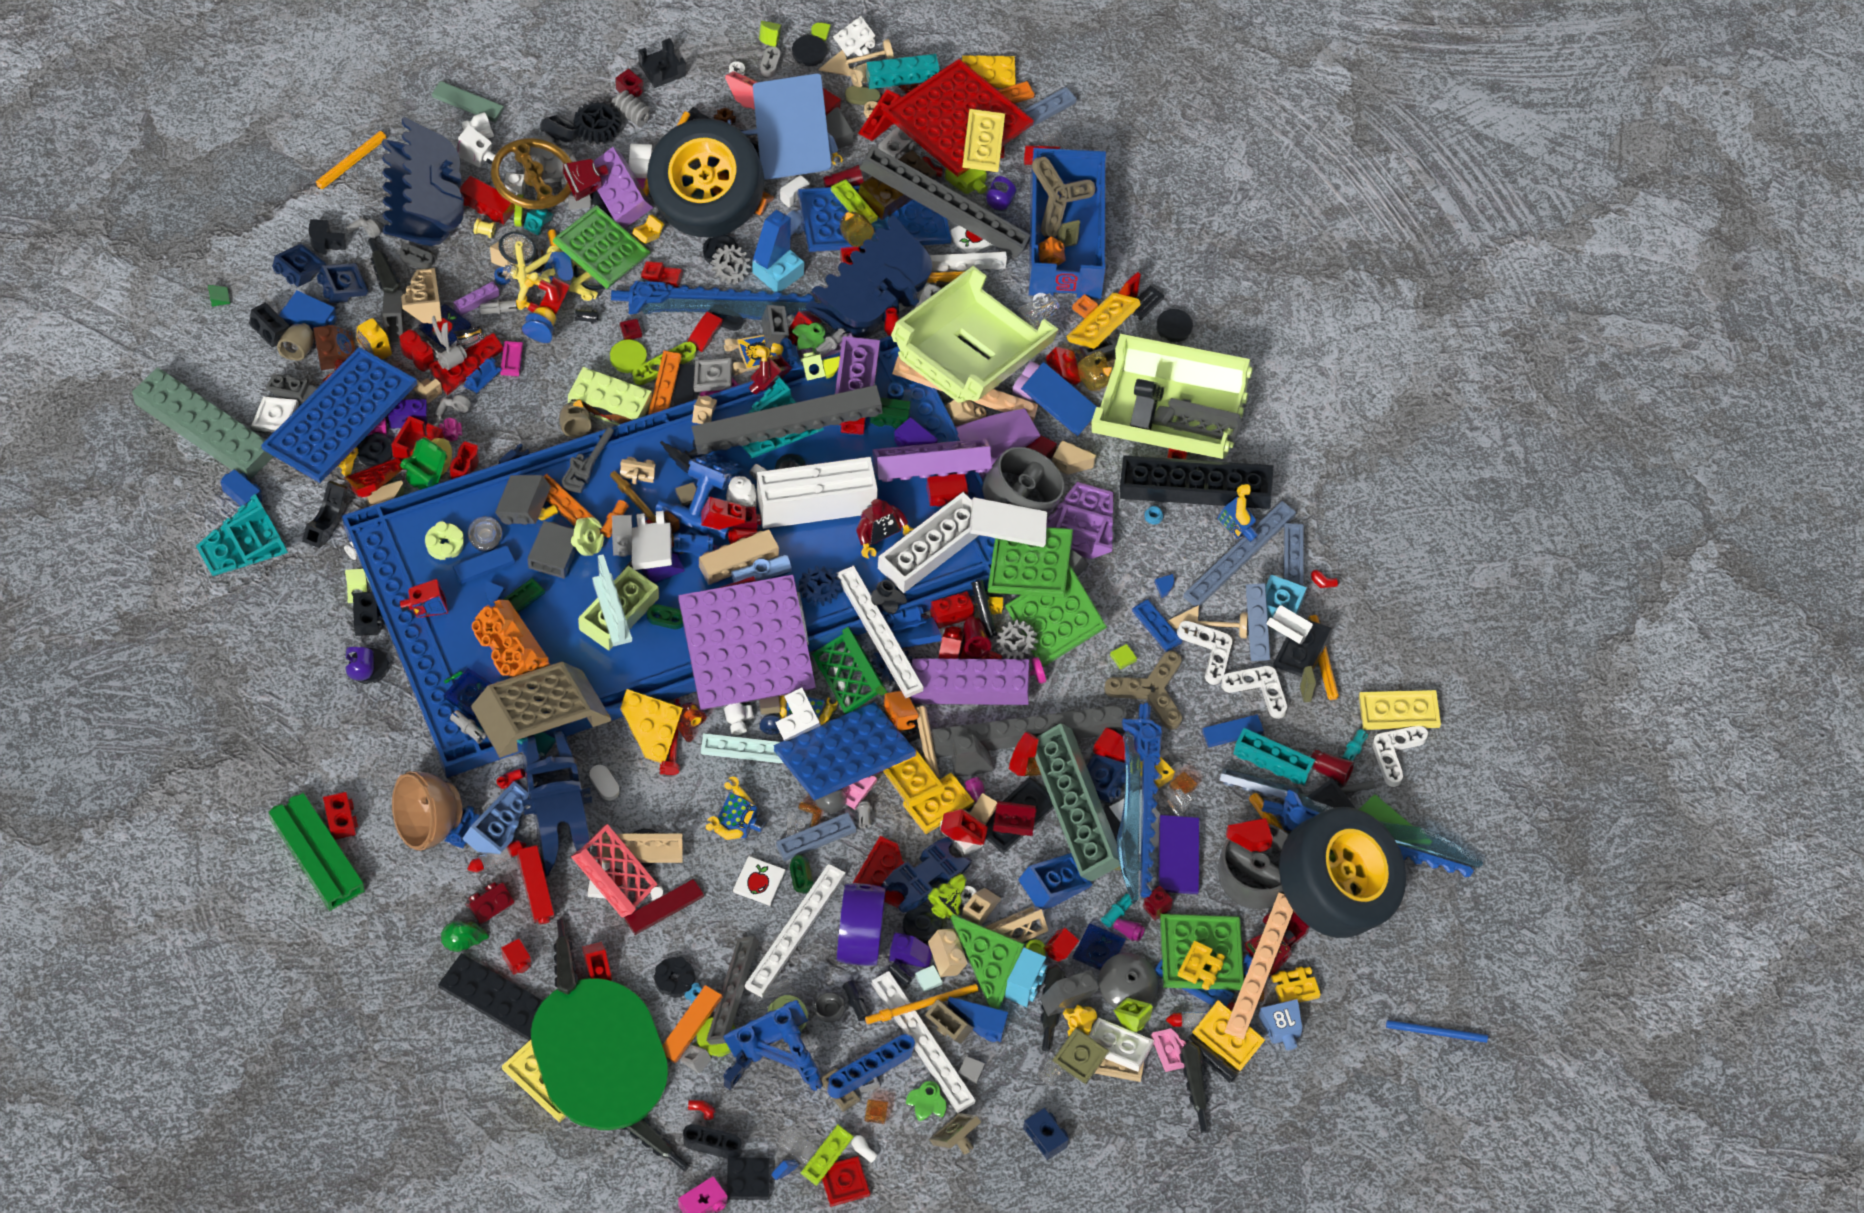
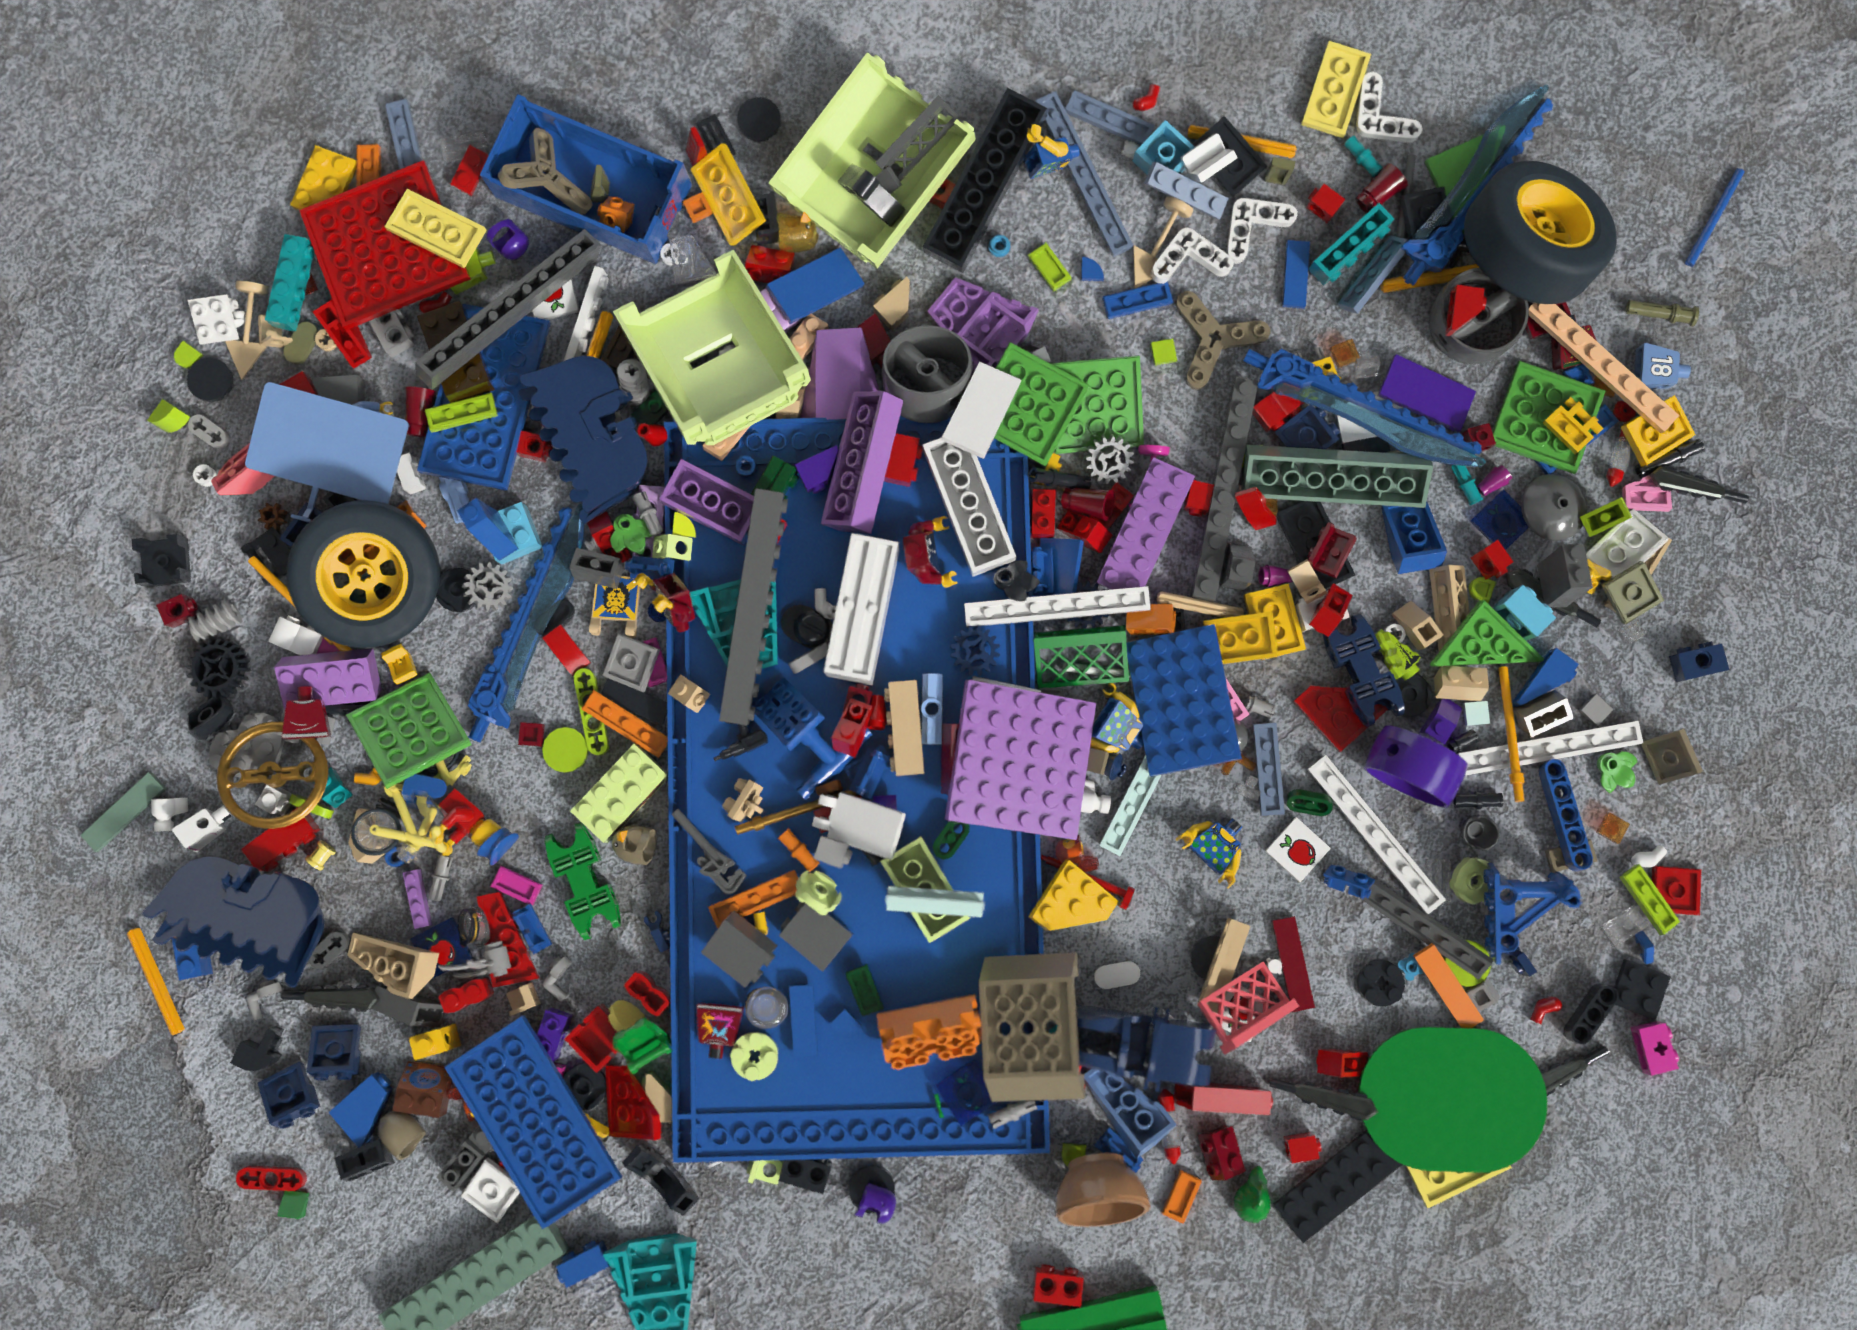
camera: 60 degrees left, 25 degrees up
red torso [400,579,448,618] -> none
dark pink gear [439,418,462,441] -> none
black pin [575,309,598,324] -> none
red slope [641,261,683,288] -> none
dark tan tile [675,482,696,506] -> none
white helmet [726,476,757,508] -> none
white brick [775,688,821,741] -> none
clear yellow piece [840,212,874,247] -> none
yellow plate [1271,966,1321,1003] -> none
none -> blue brick [172,938,213,980]
none -> red beam [236,1166,307,1191]
none -> green piece [545,822,621,941]
none -> dark red torso [697,1002,744,1059]
none -> lime tile [1028,242,1072,292]
none -> orange tile [1161,1170,1202,1224]
none -> red brick [1184,480,1214,517]
none -> red brick [1306,183,1345,224]
none -> blue hinge [1323,864,1375,899]
none -> olive pin [1625,299,1699,327]

